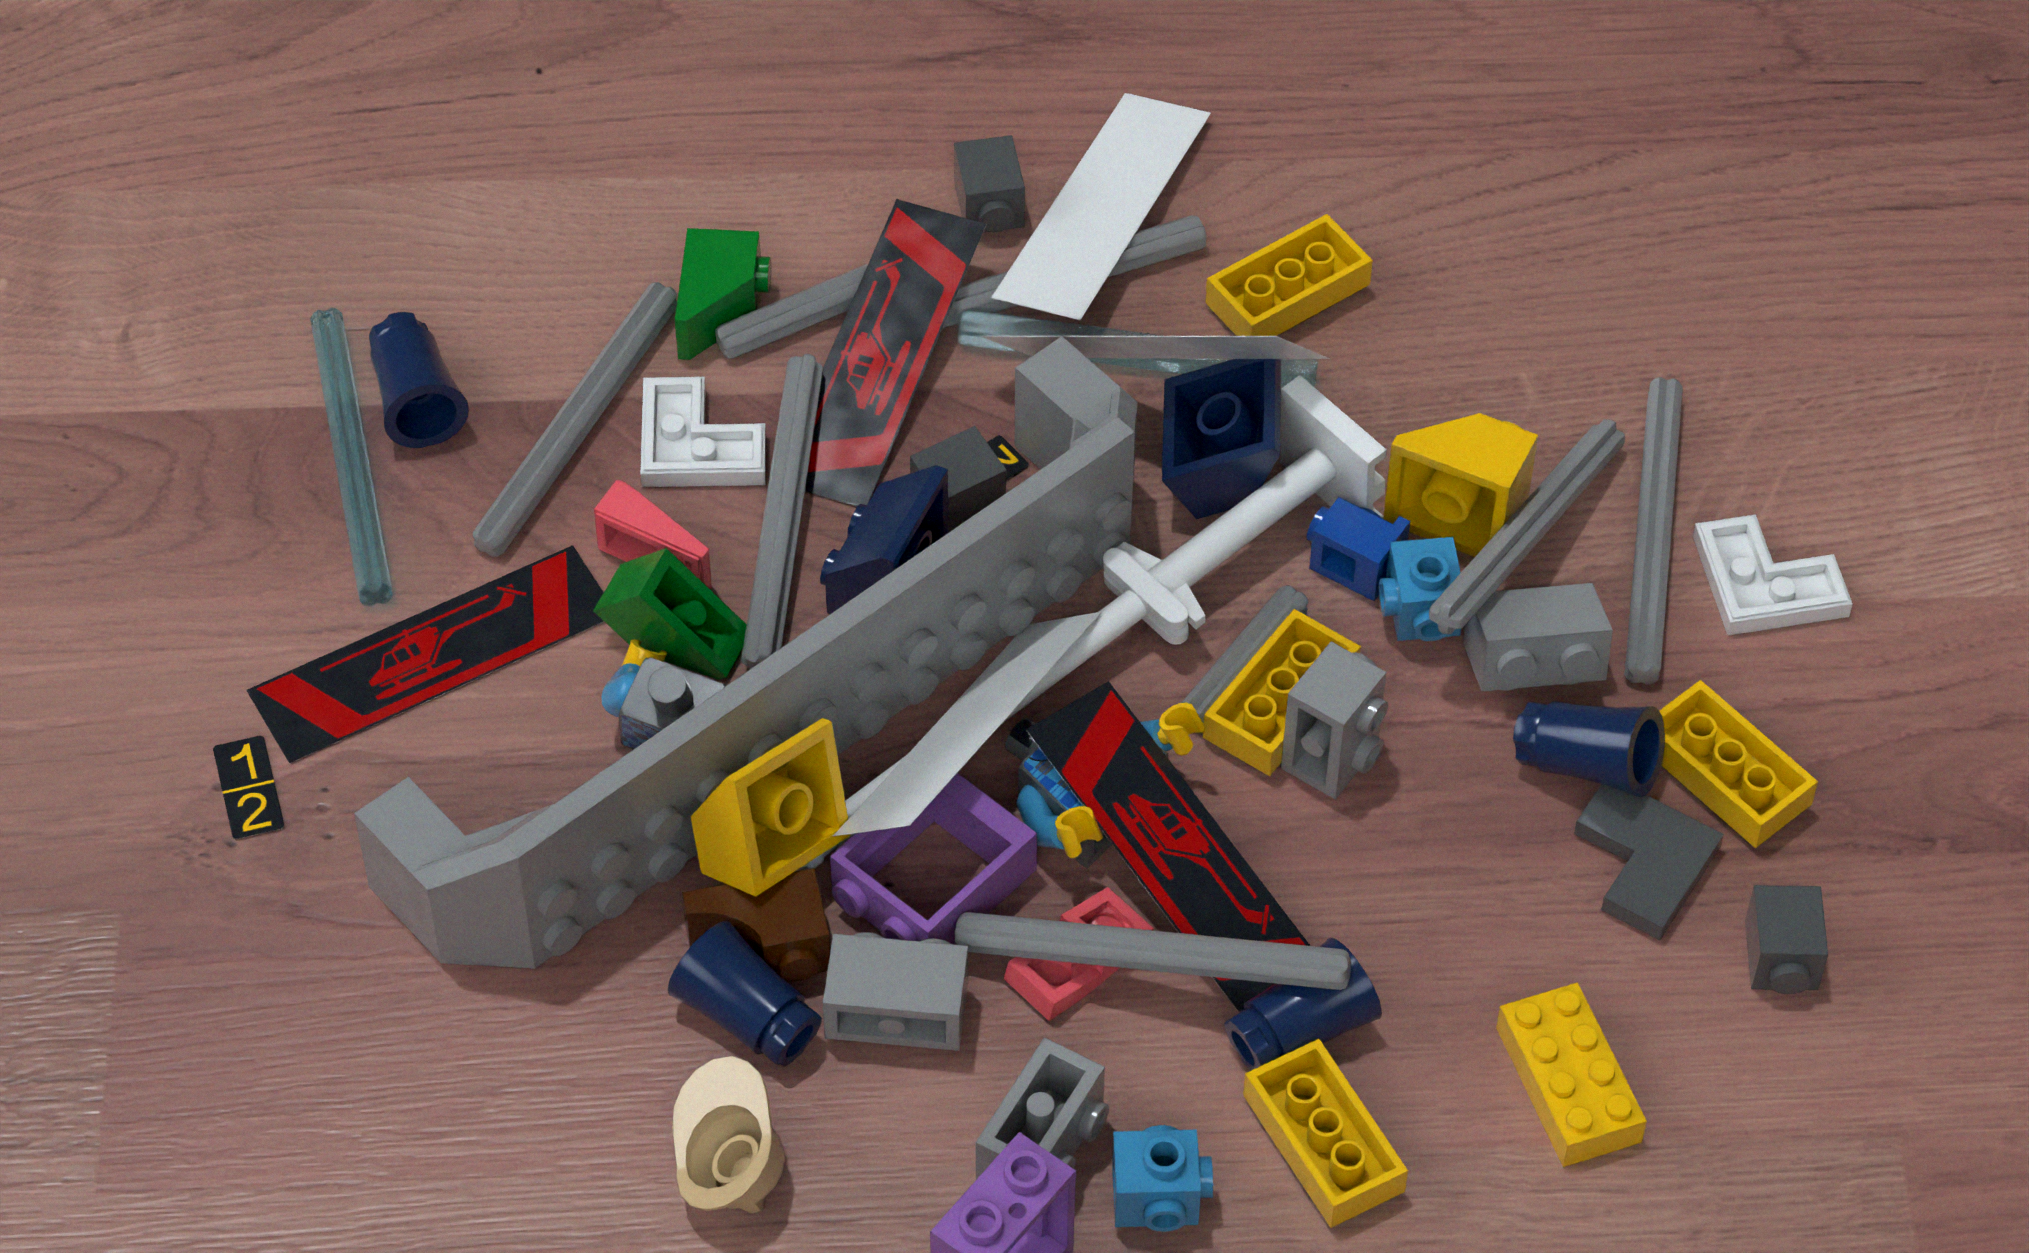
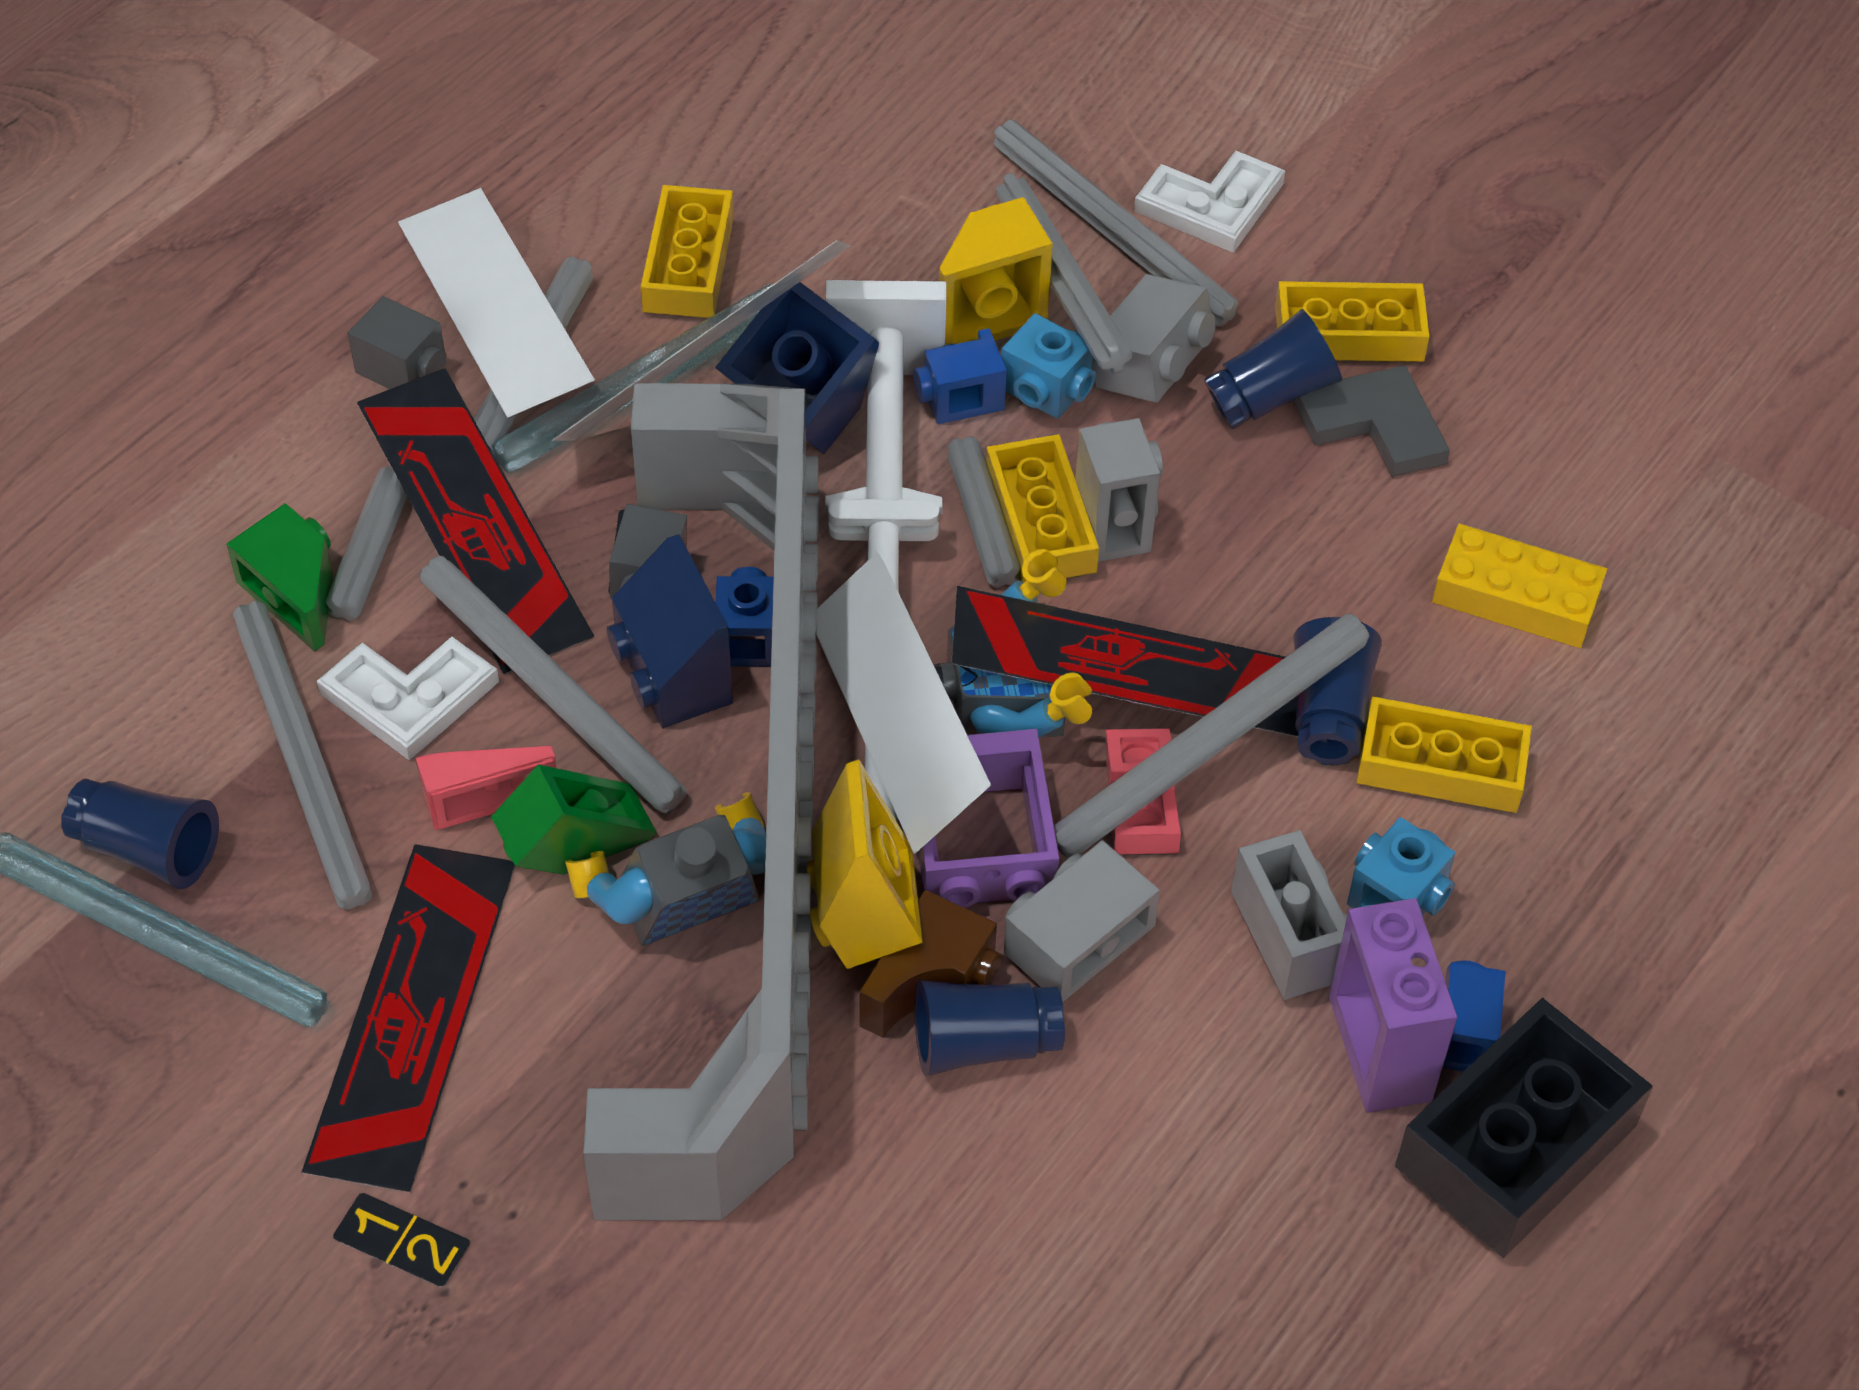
camera: 50 degrees left, 0 degrees up
tan piece [672,1056,785,1214] -> none
dark grey brick [1745,885,1828,994] -> none

